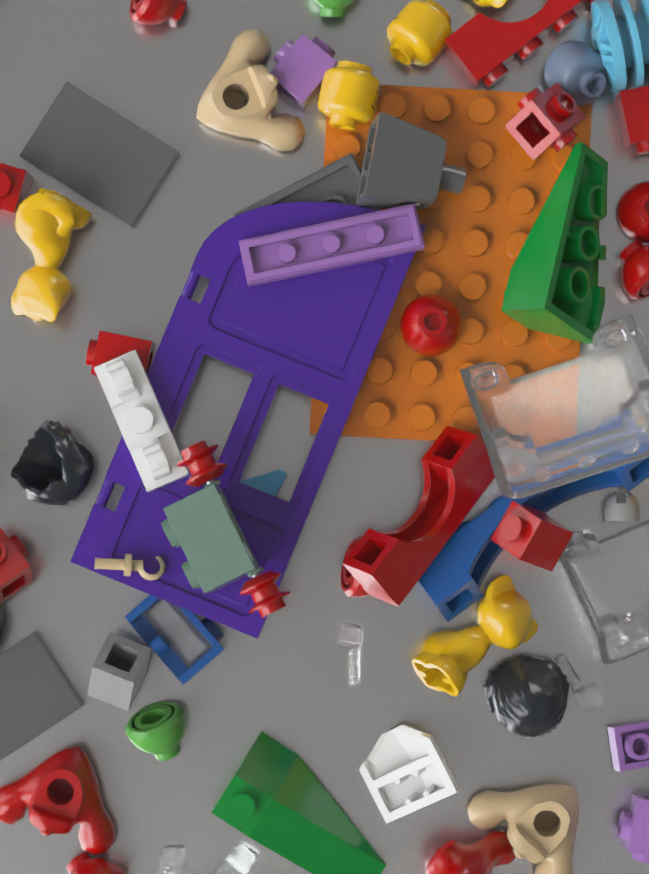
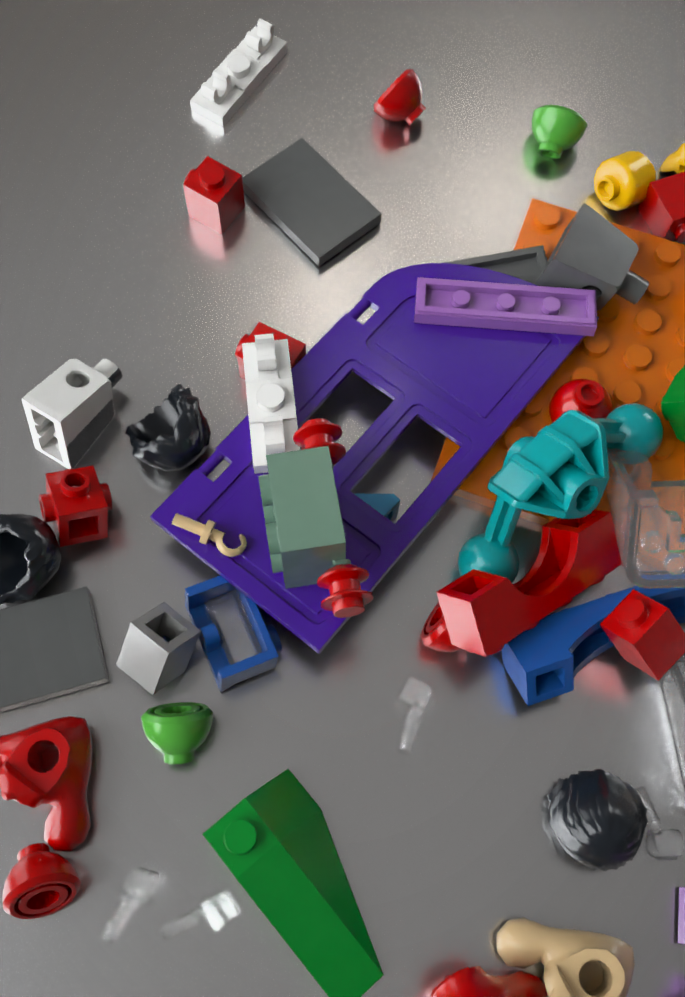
camera: 15 degrees right, 20 degrees down
yellow animal [11,188,92,322] -> none
tan head [196,29,305,151] -> none
medium lavender brick [270,33,337,111] -> none
yellow head [317,61,380,130] -> none
white slope [359,724,461,824] -> none
yellow animal [412,575,538,696] -> none
none -> teal piece [458,403,663,583]

